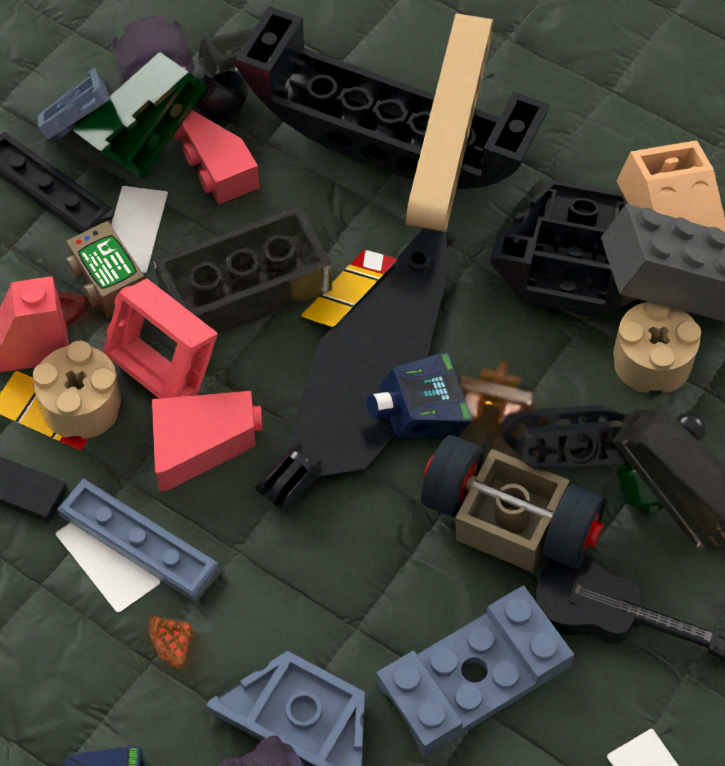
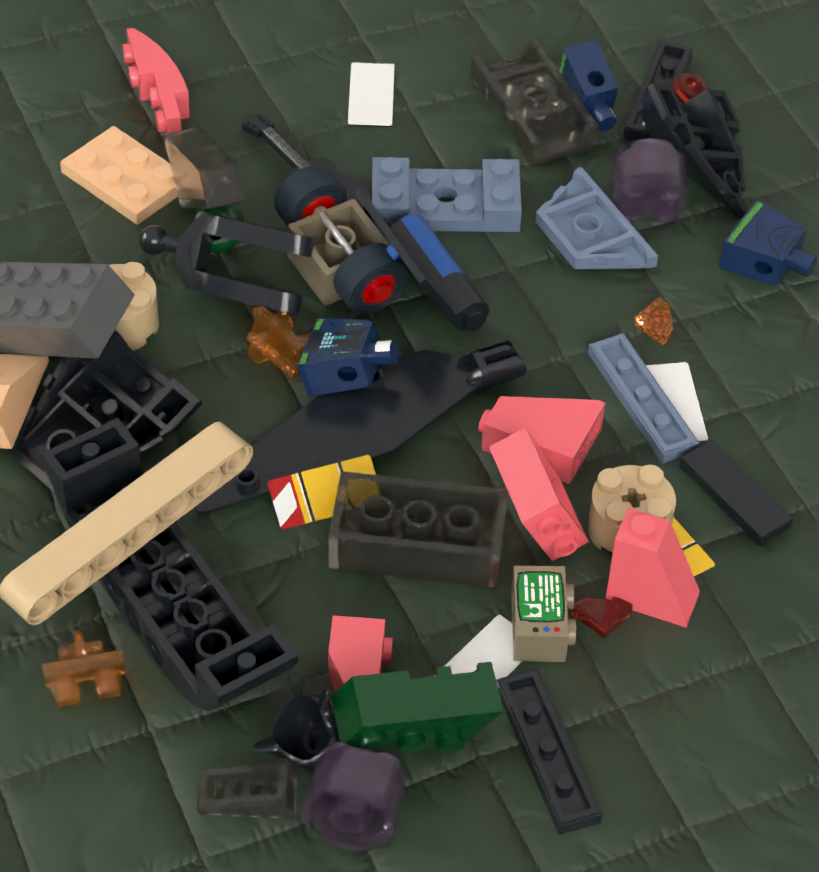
camera: 150 degrees left, 10 degrees down
sand blue wing [38,67,110,140] -> none
none -> clear orange hips [42,630,125,707]
none -> black door [355,188,489,331]

